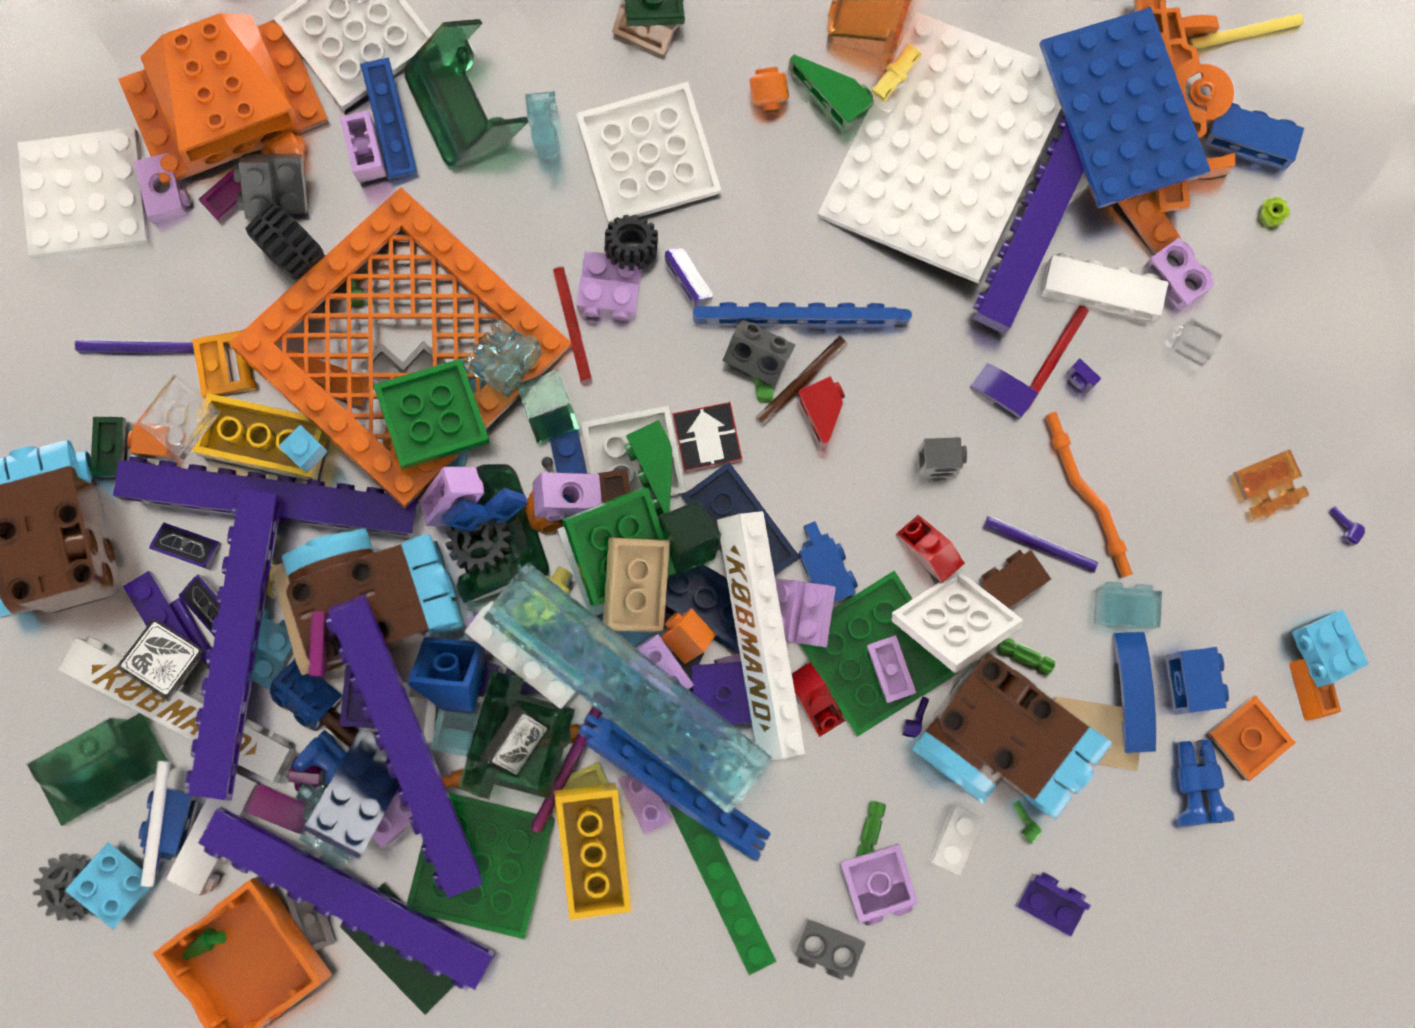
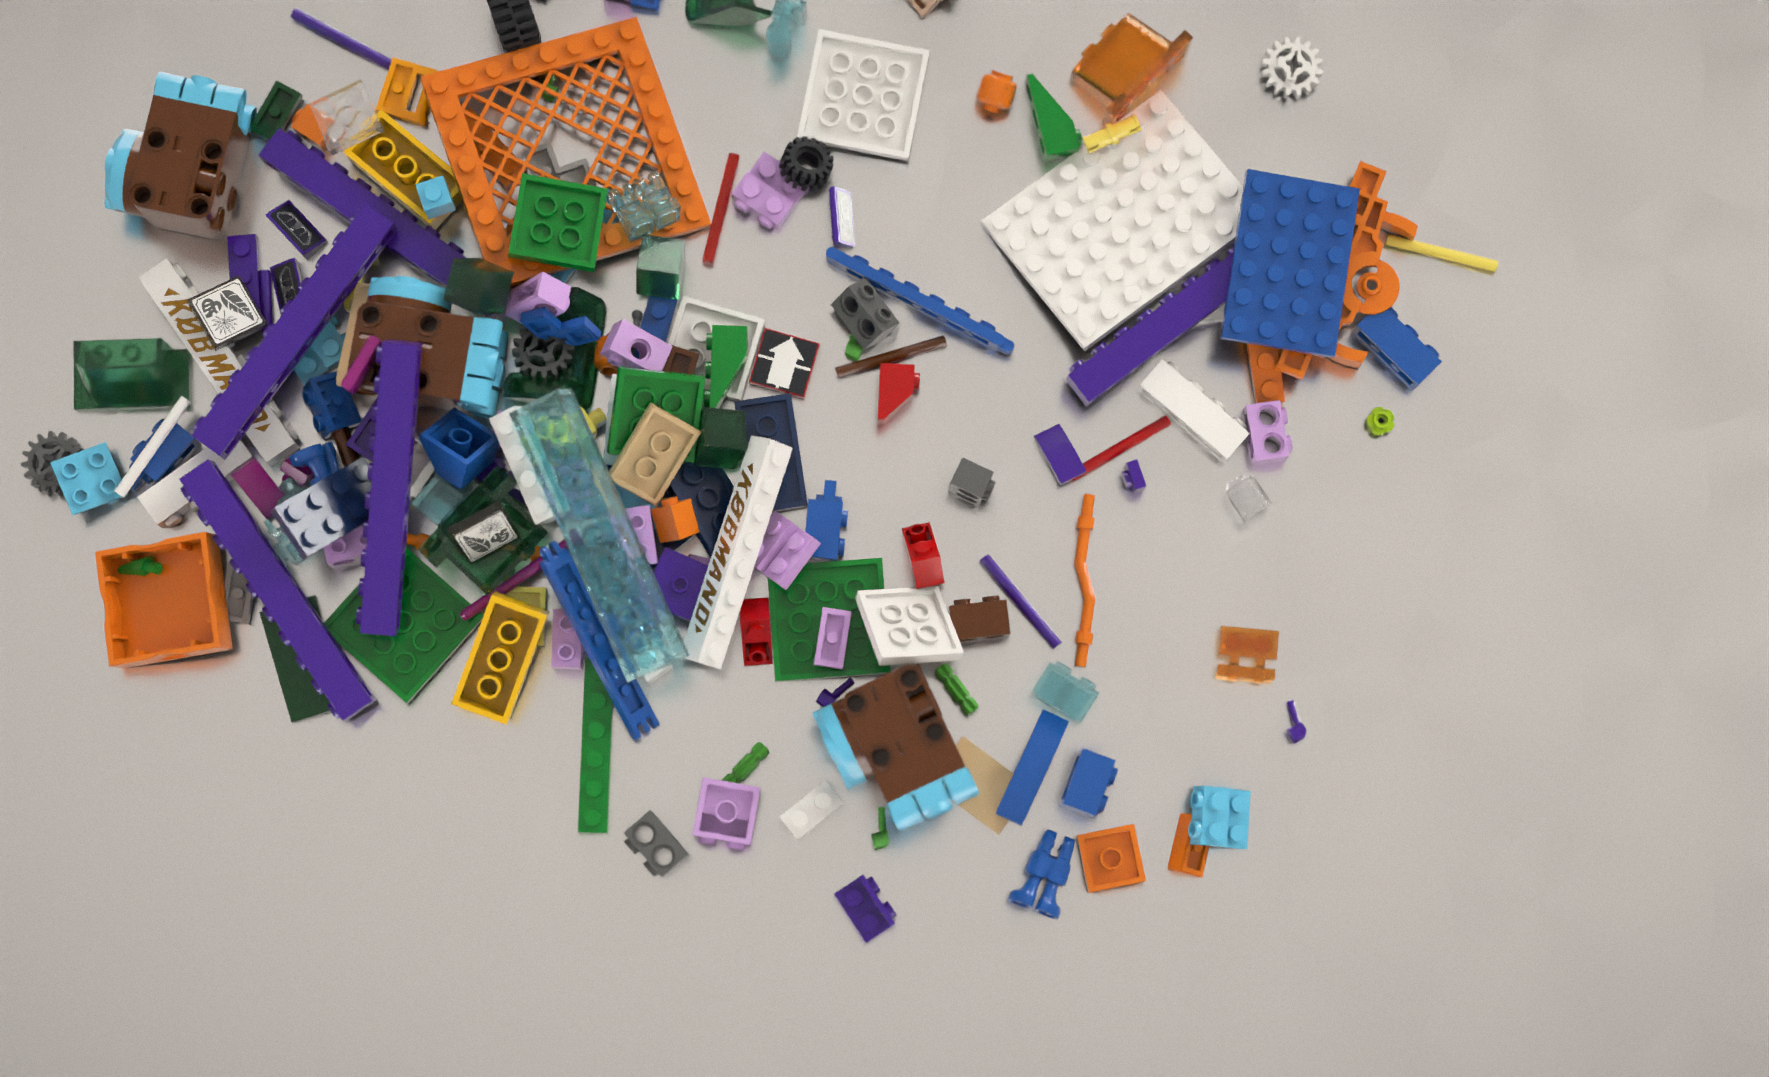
camera: 25 degrees right, 0 degrees up
none -> clear green head [443,258,514,314]

